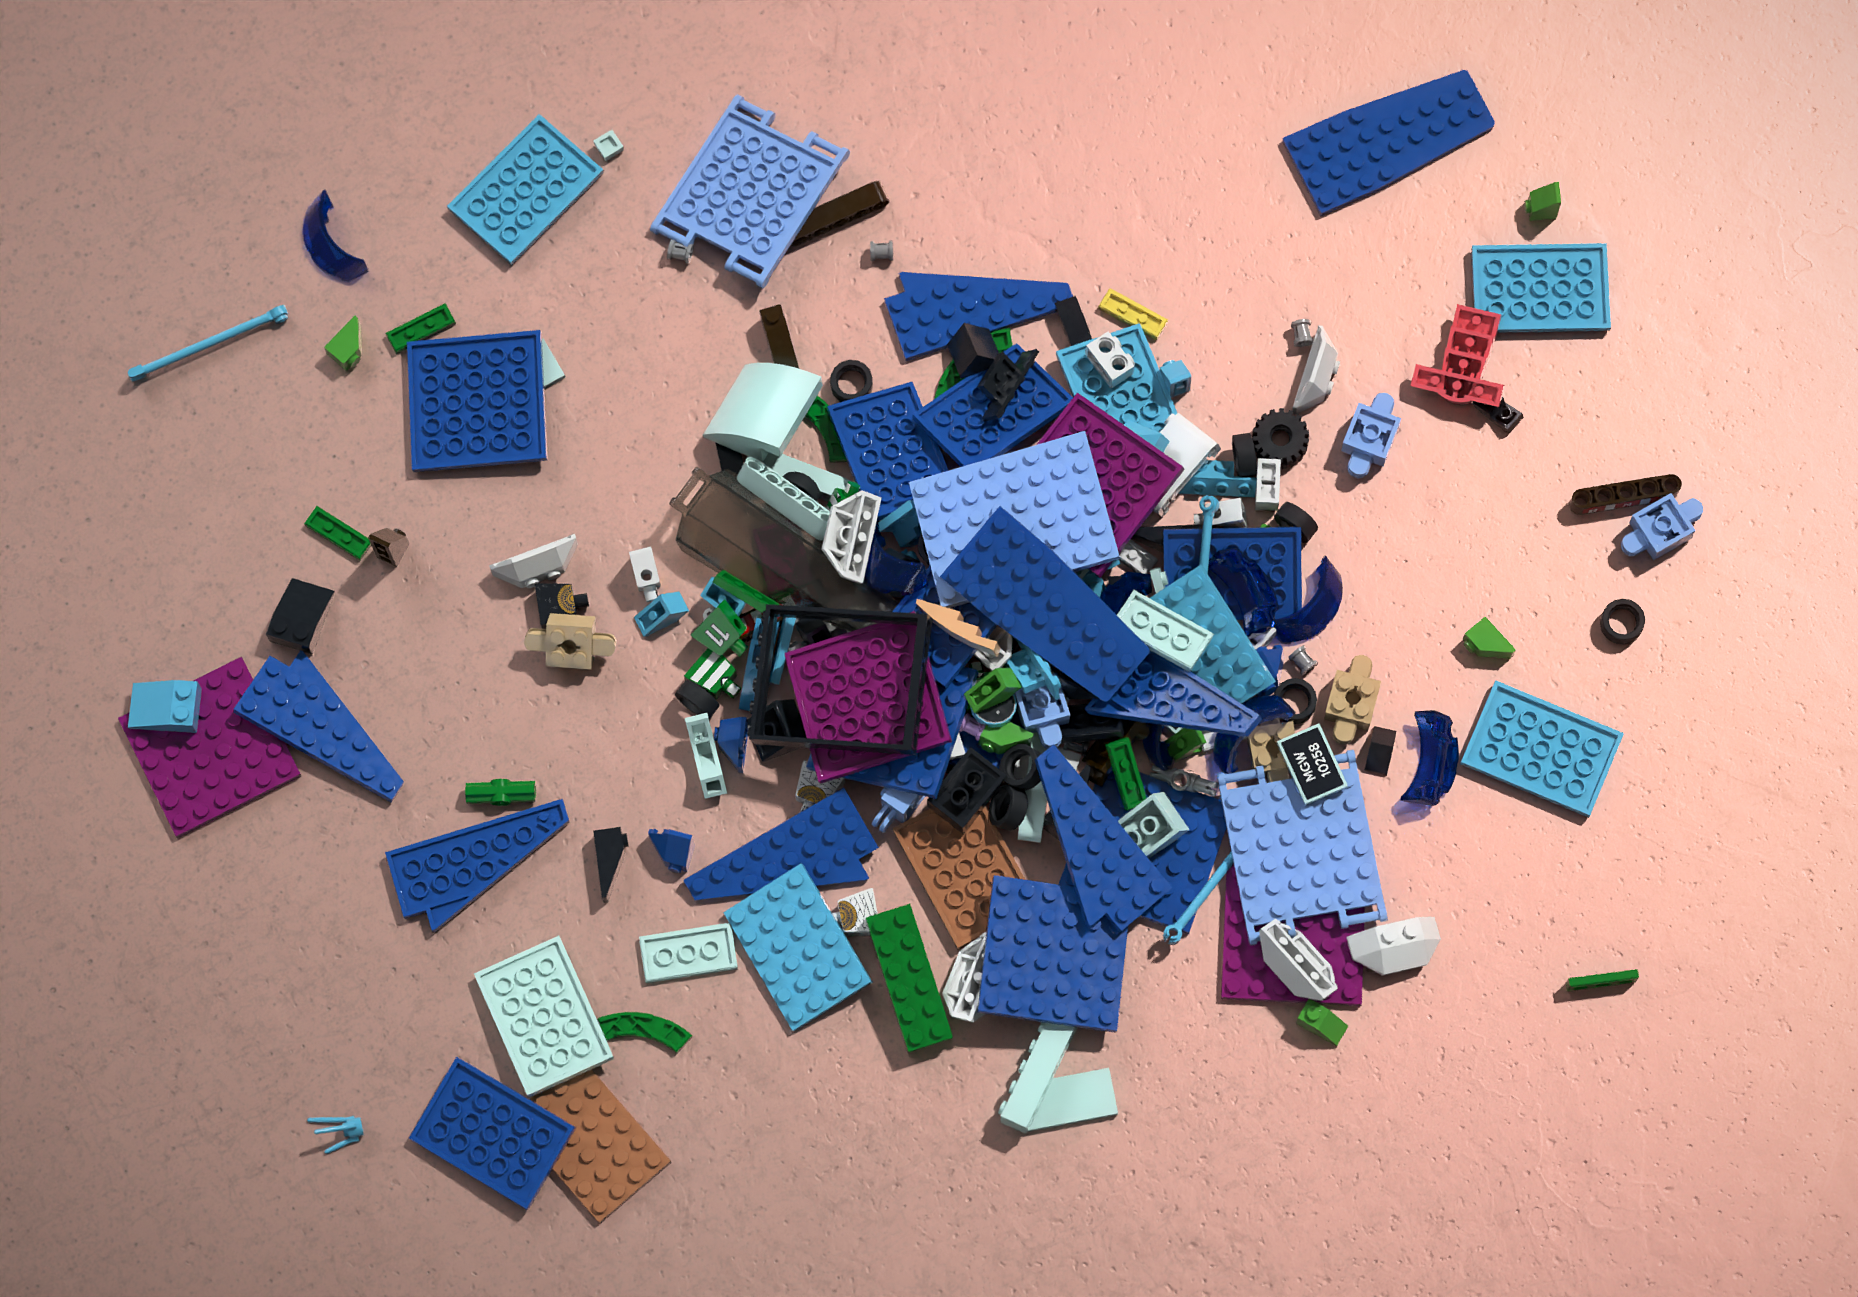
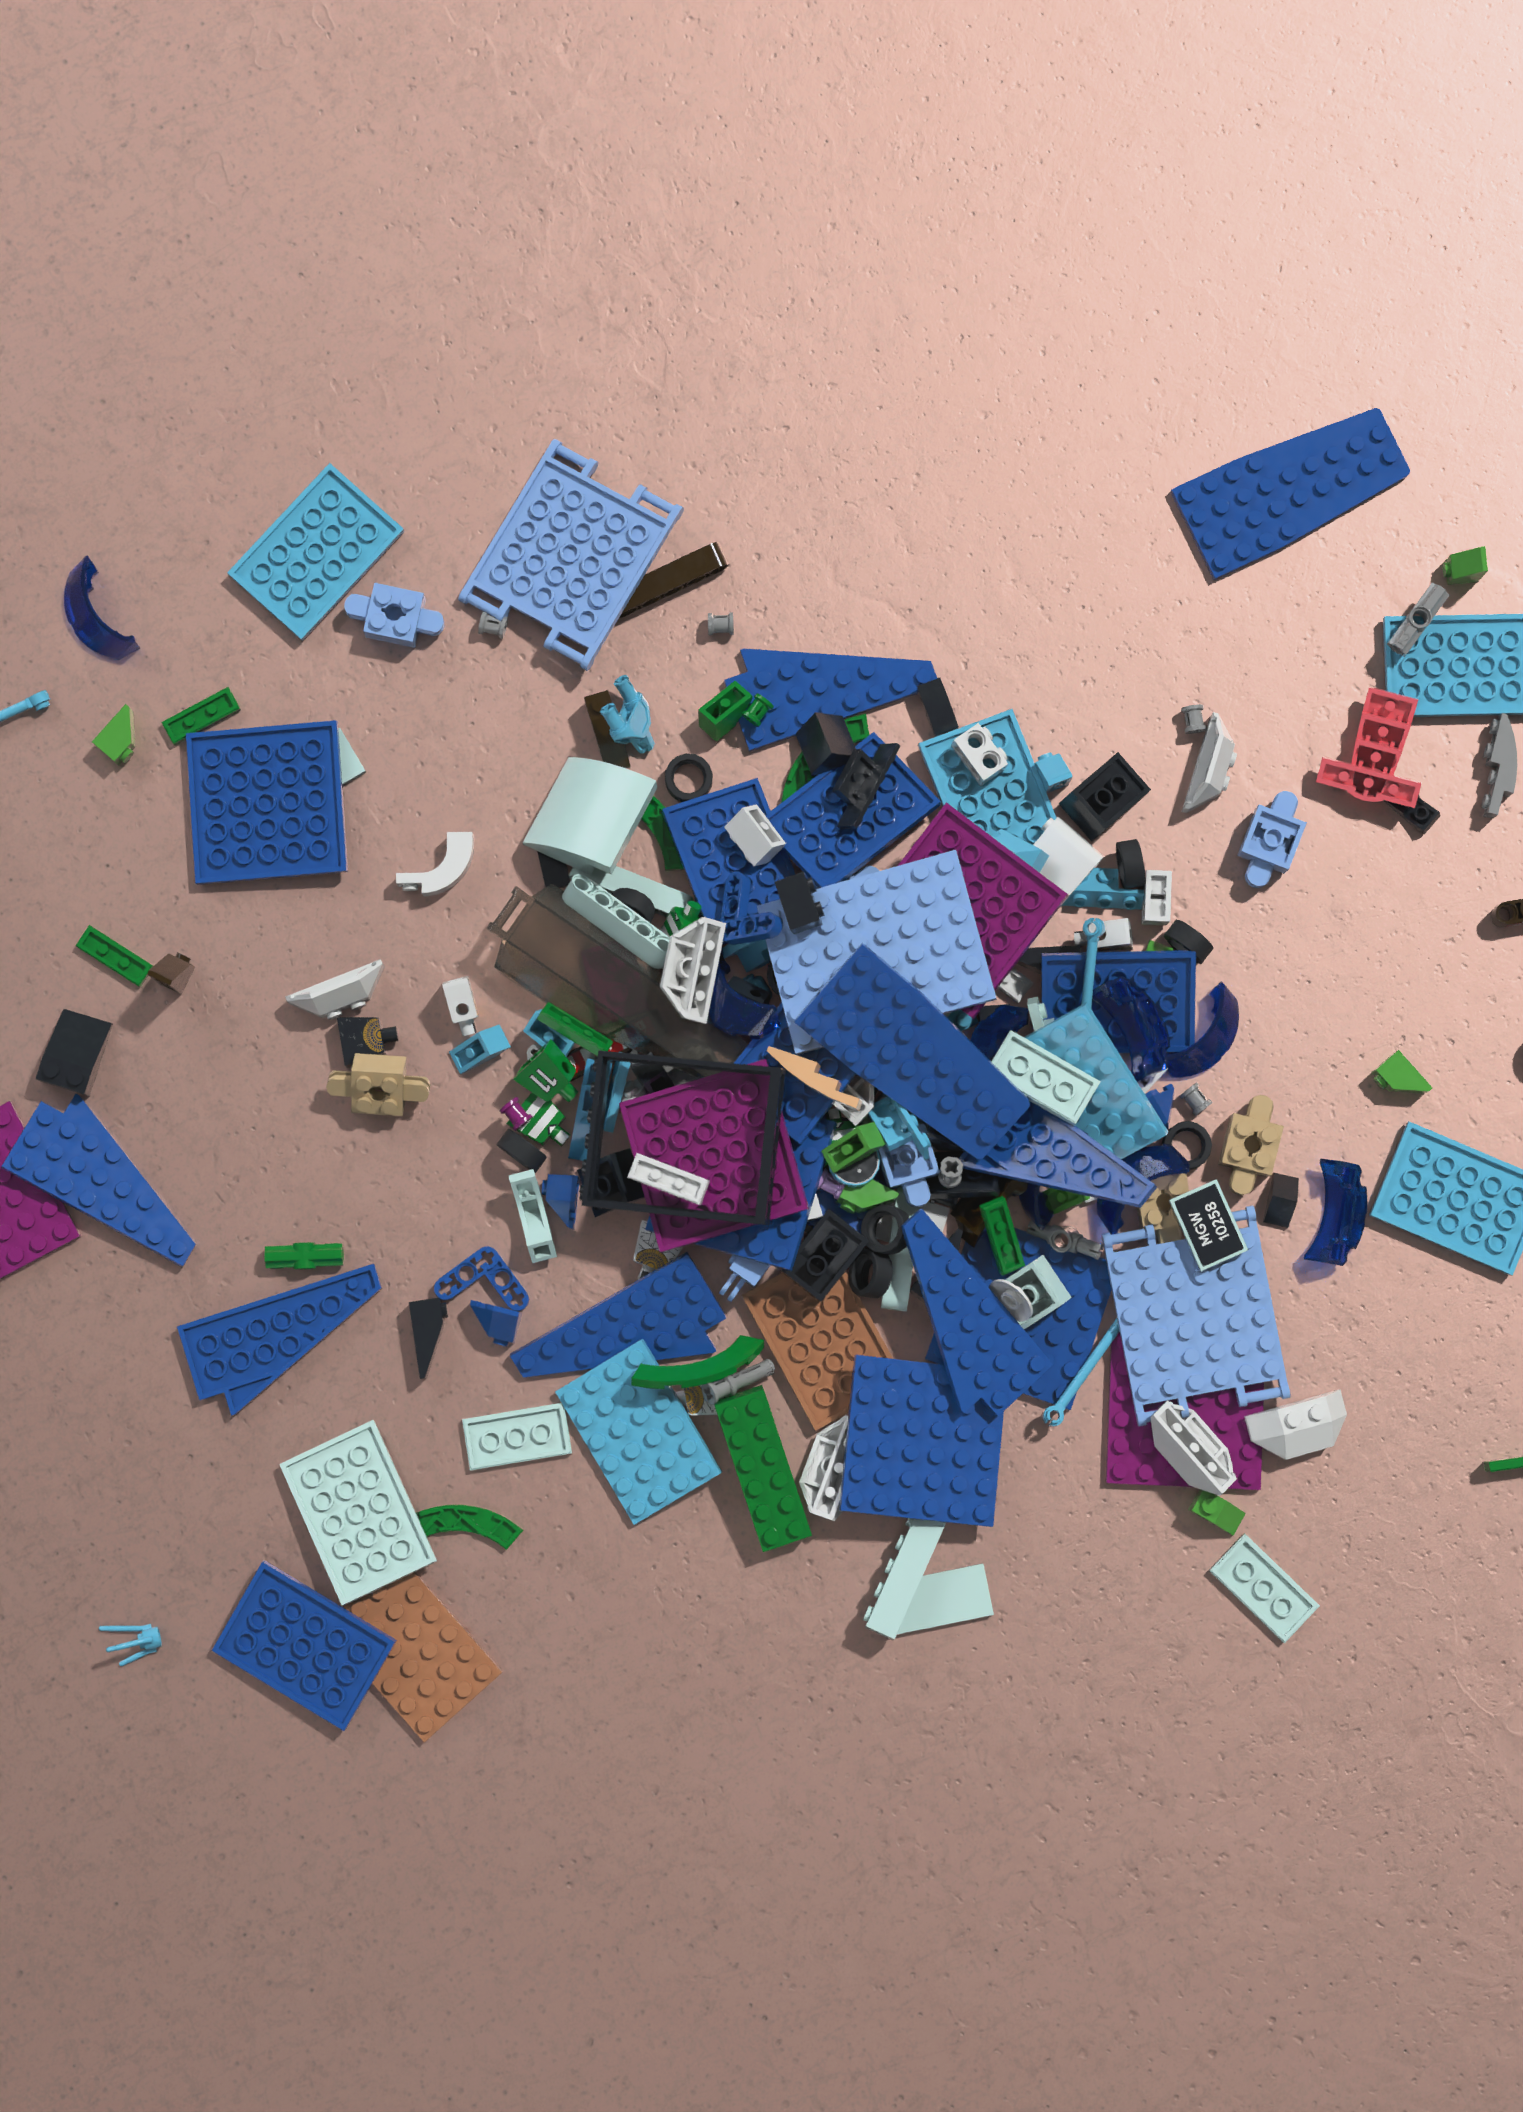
camera: 10 degrees left, 10 degrees up
light aqua plate [593,130,624,161] -> none
light yellow tile [1098,288,1168,340] -> none
black tyre [1252,408,1309,469] -> none
none -> light blue brick [344,583,445,648]
none -> white arch [396,832,474,897]
none -> blue beam [434,1246,529,1311]
none -> magenta bush [499,1097,533,1131]
none -> medium azure connector [600,675,655,754]
none -> white tile [627,1153,710,1205]
none -> green tile [631,1335,764,1389]
none -> green slope [698,681,753,742]
none -> light grey pin [702,1359,775,1405]
none -> blue beam [720,871,783,945]
none -> white brick [725,804,786,866]
none -> green bush [741,693,774,727]
none -> black brick [774,872,825,934]
none -> light grey bush [938,1157,963,1188]
none -> white dish [989,1279,1033,1322]
none -> black slope [1058,752,1151,842]
none -> light aqua tile [1209,1533,1320,1643]
none -> light grey piece [1387,583,1449,657]
none -> light grey slope [1481,713,1518,819]

